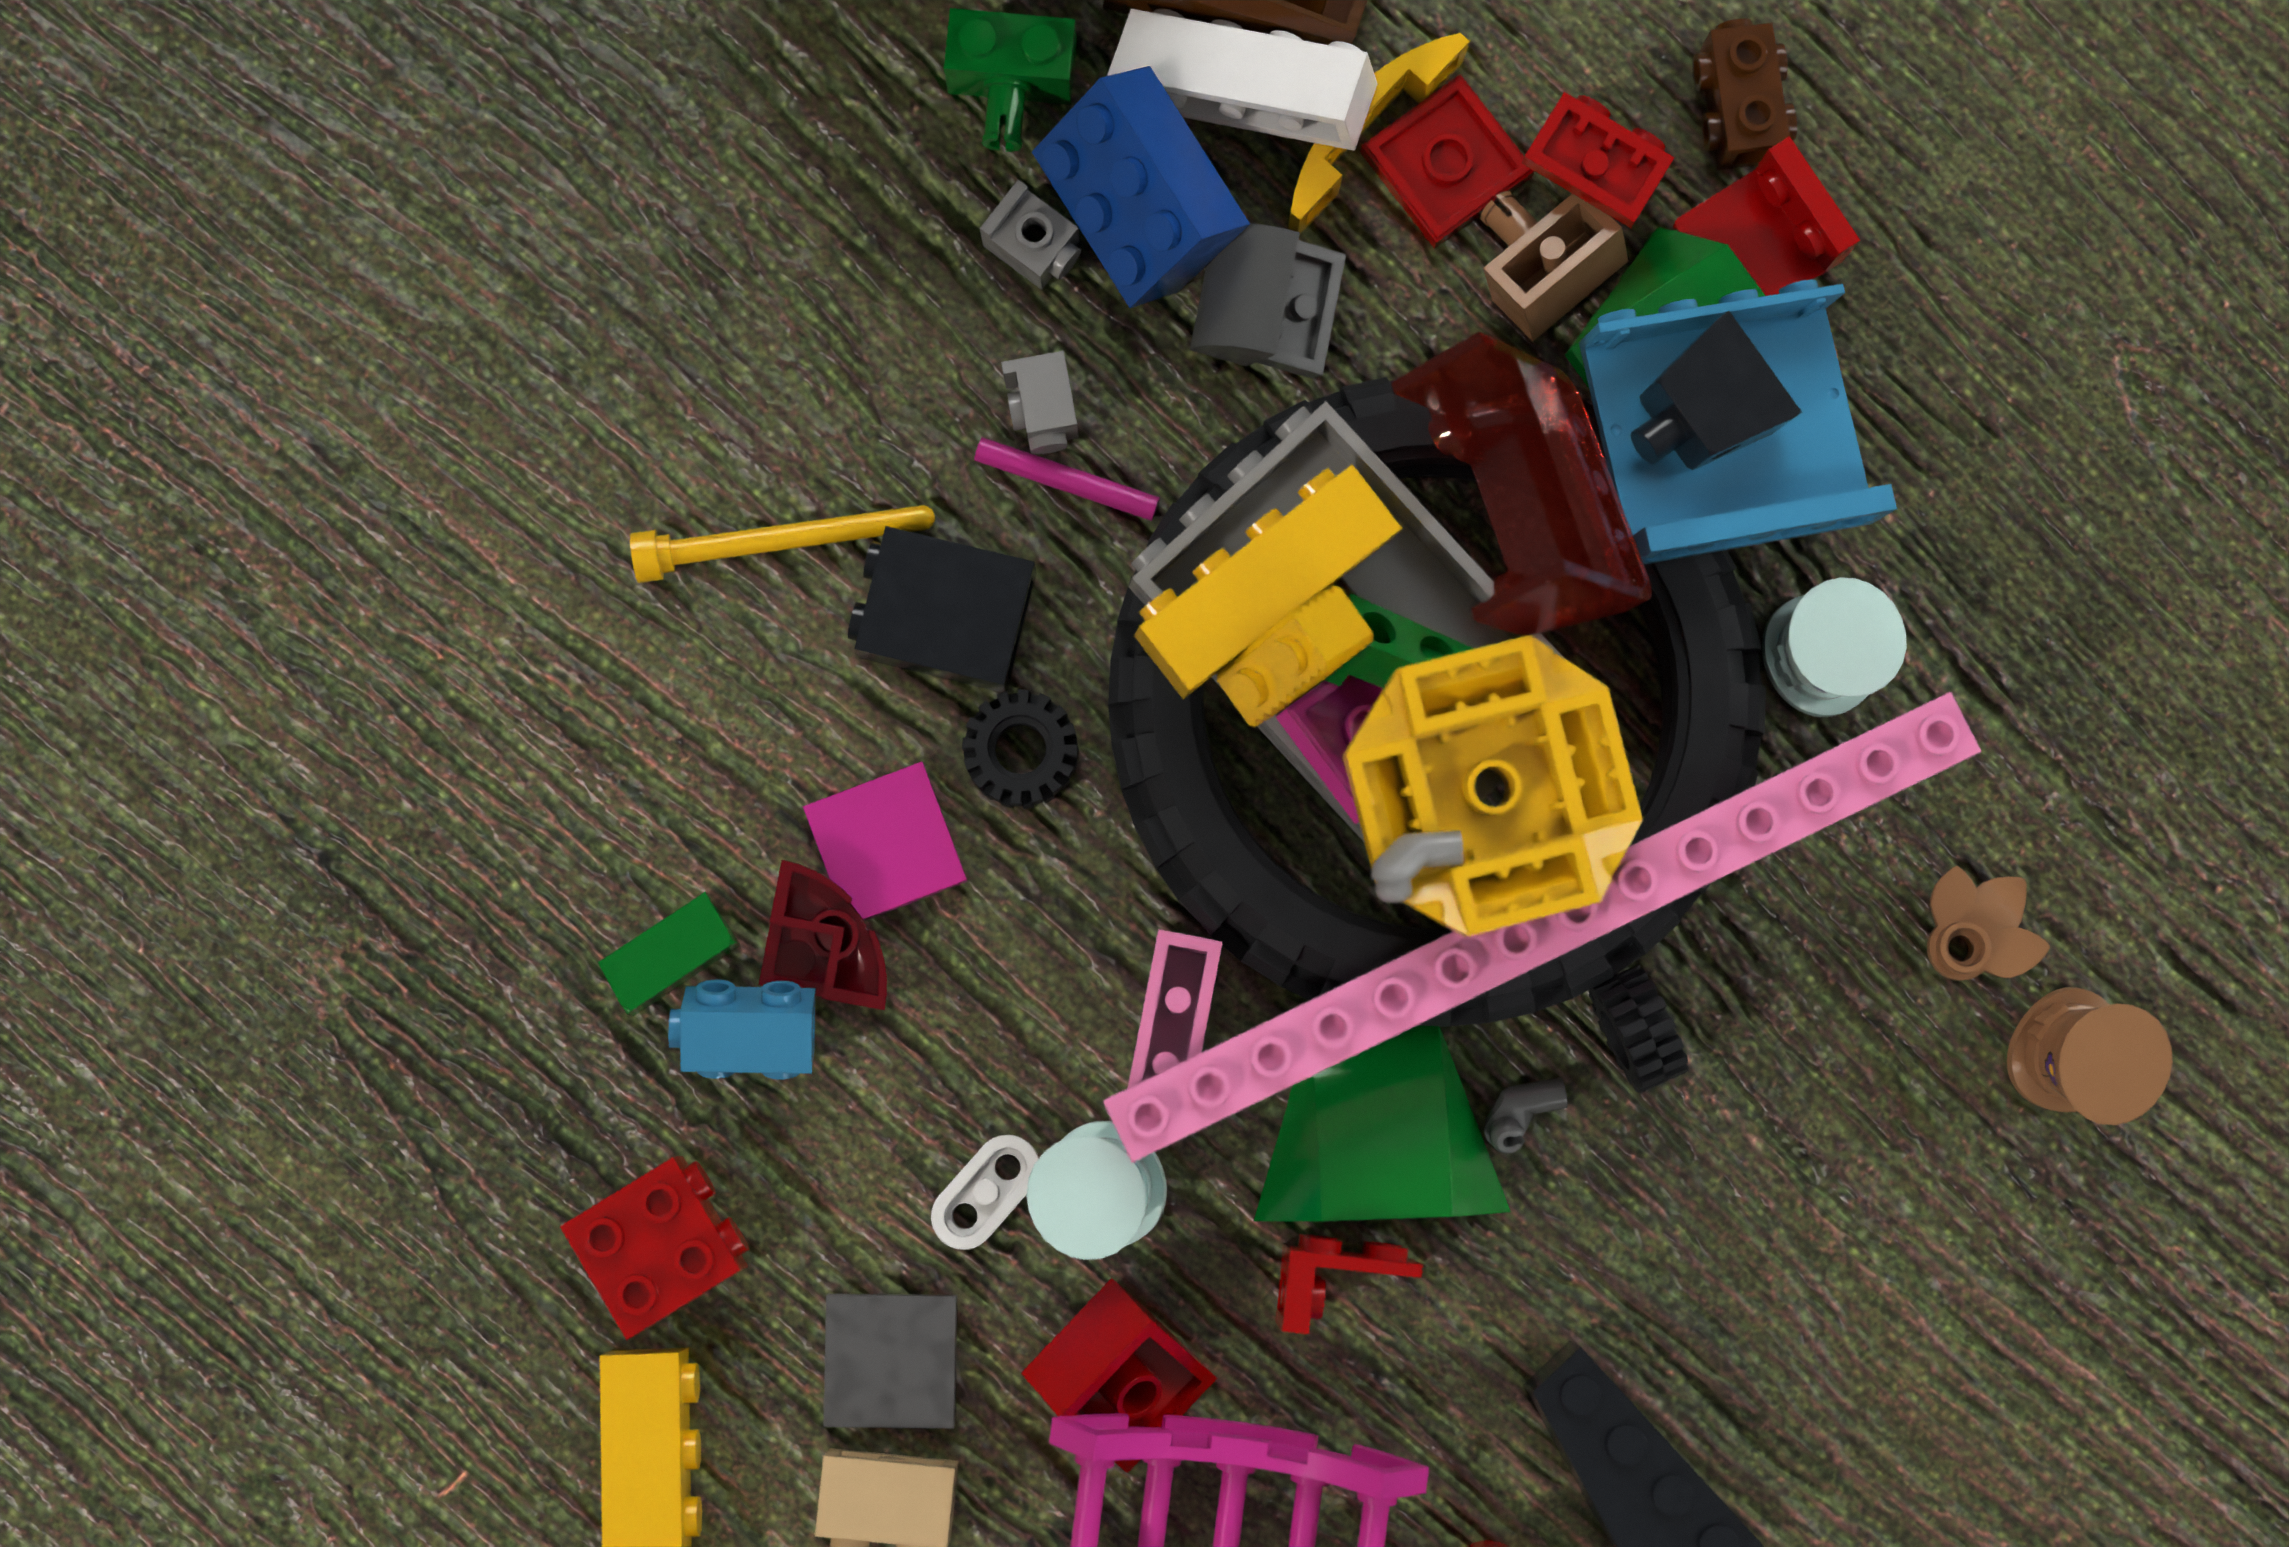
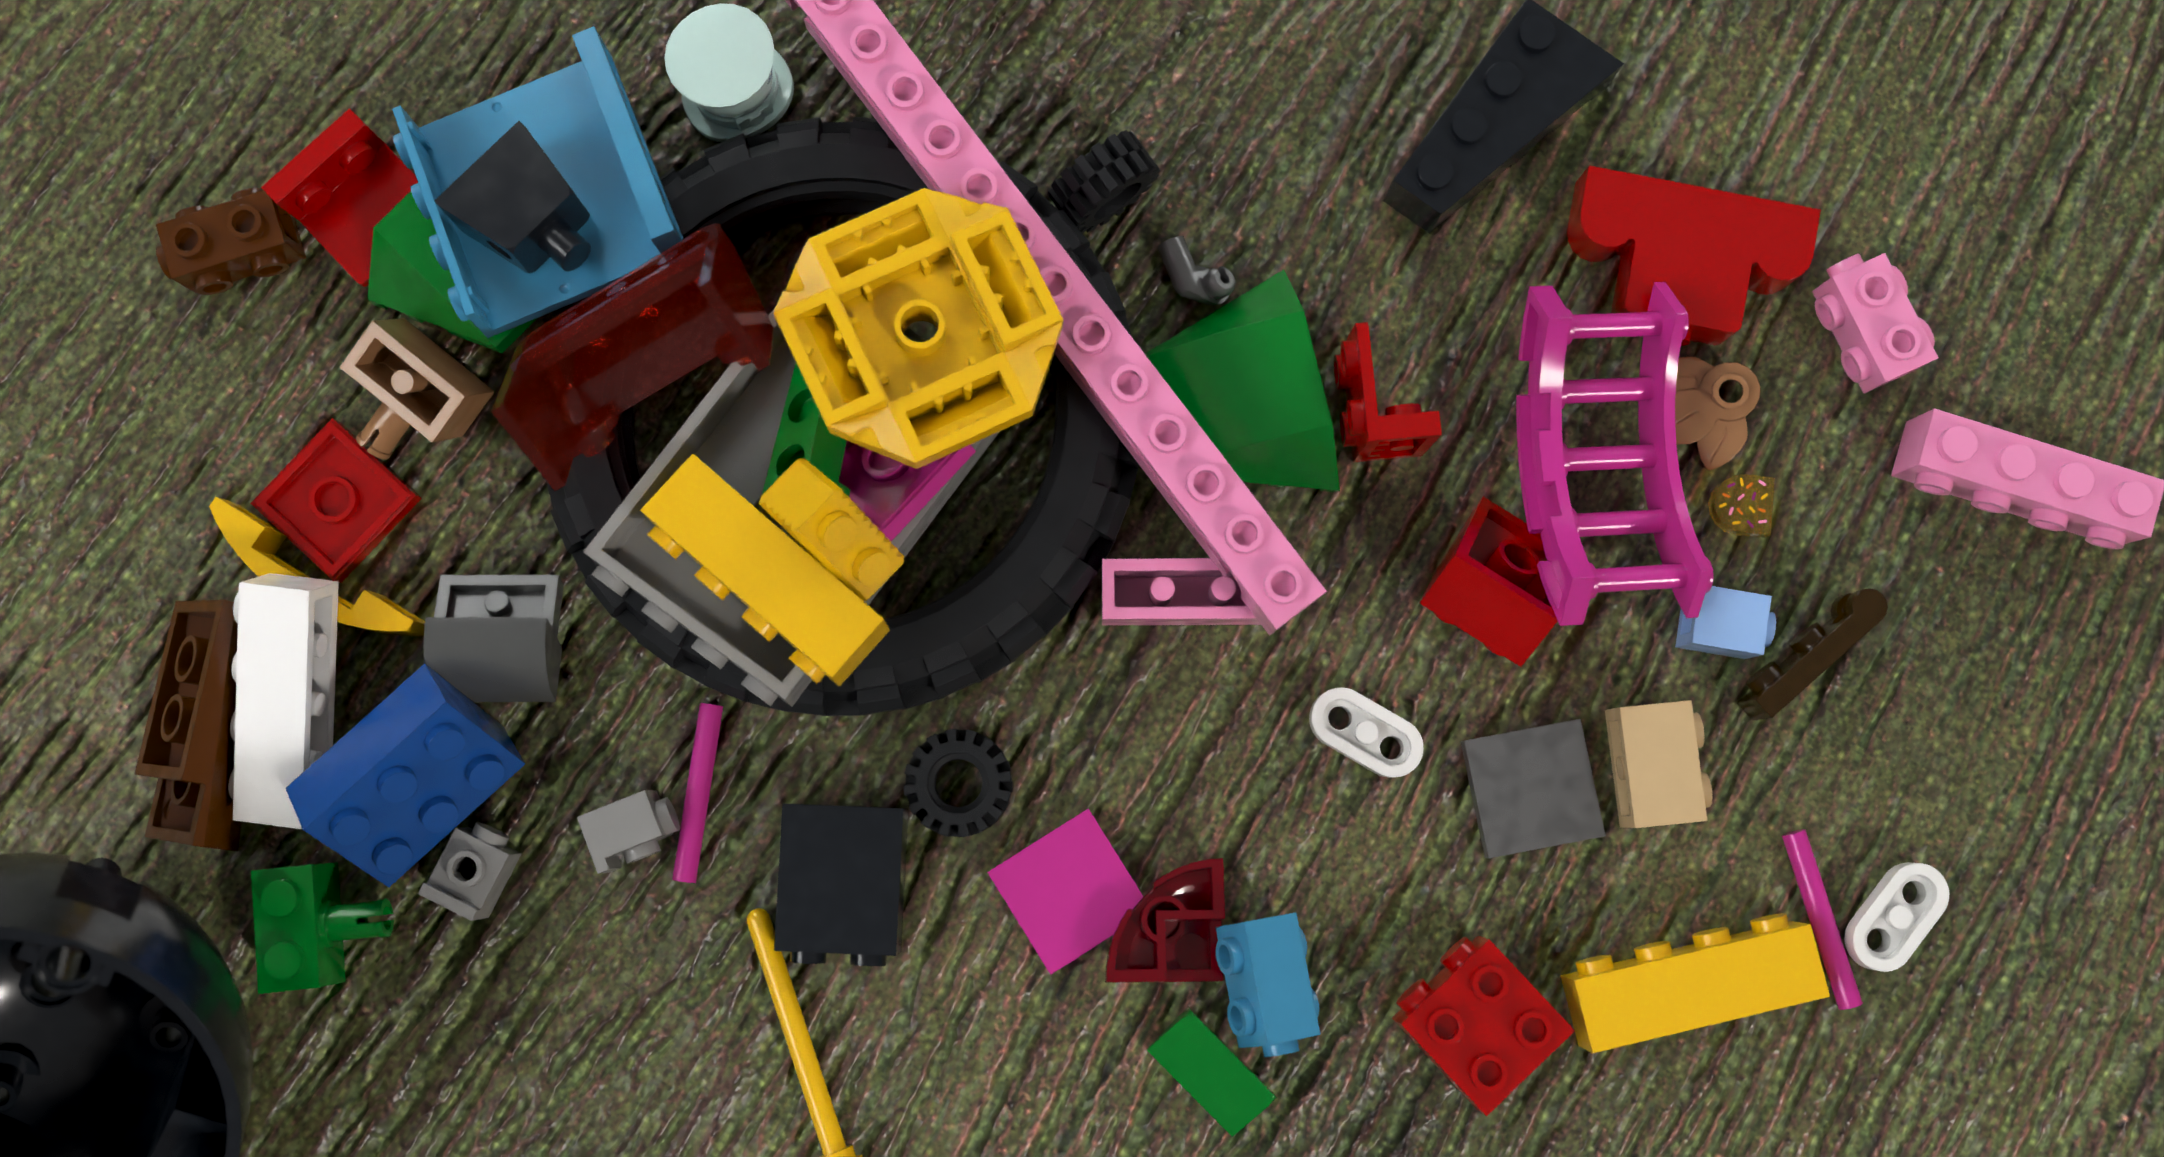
camera: 100 degrees left, 0 degrees up
light aqua hat [1027,1121,1167,1260] -> none
light grey arm [1371,830,1463,902] -> none
red bracket [1522,92,1675,228] -> none

